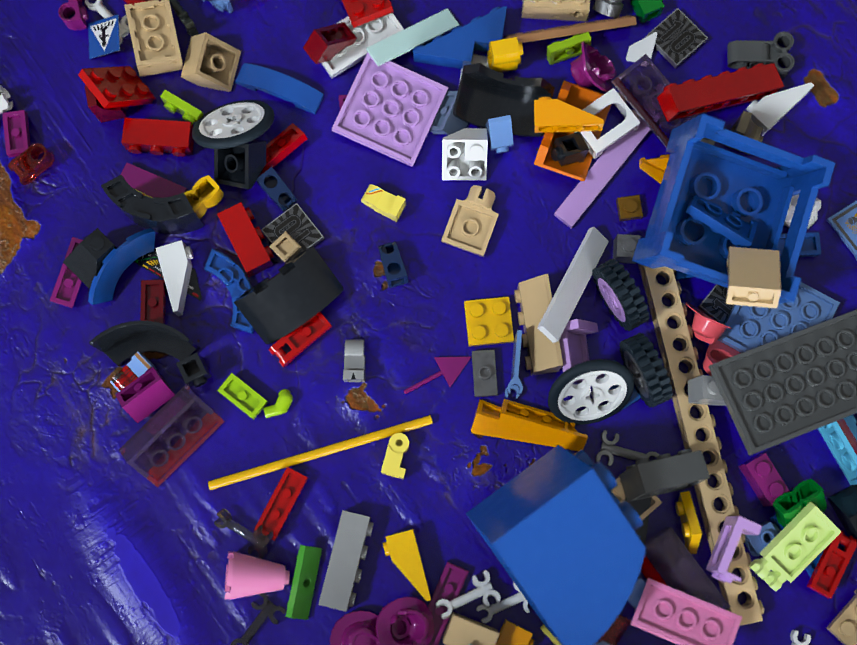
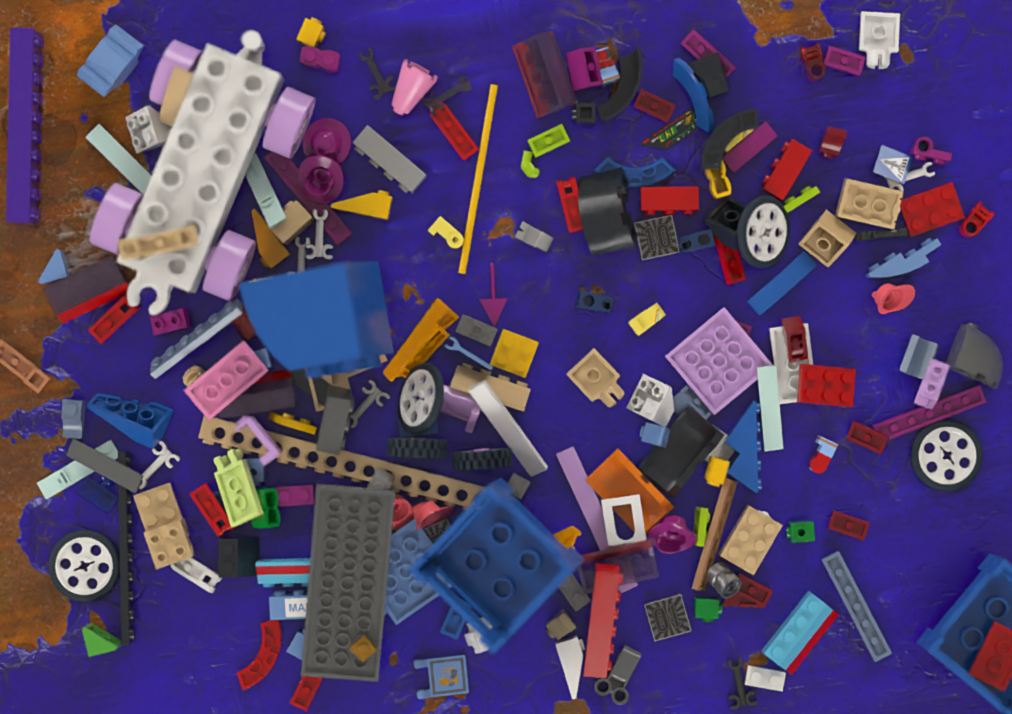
camera: 115 degrees right, 10 degrees up
red plate [78,66,155,109] -> none
white slope [155,240,194,316] -> none
tan tile [269,231,302,264] -> none
bright green tile [286,545,322,620] -> none
light orange slope [534,97,604,133] -> none
black brick [551,132,589,166] -> none
pearl gold plate [616,195,643,221] -> none
white sticker [626,32,658,65] -> none
blue wing [686,195,758,248] -> none
tan panel [726,247,781,308] -> none

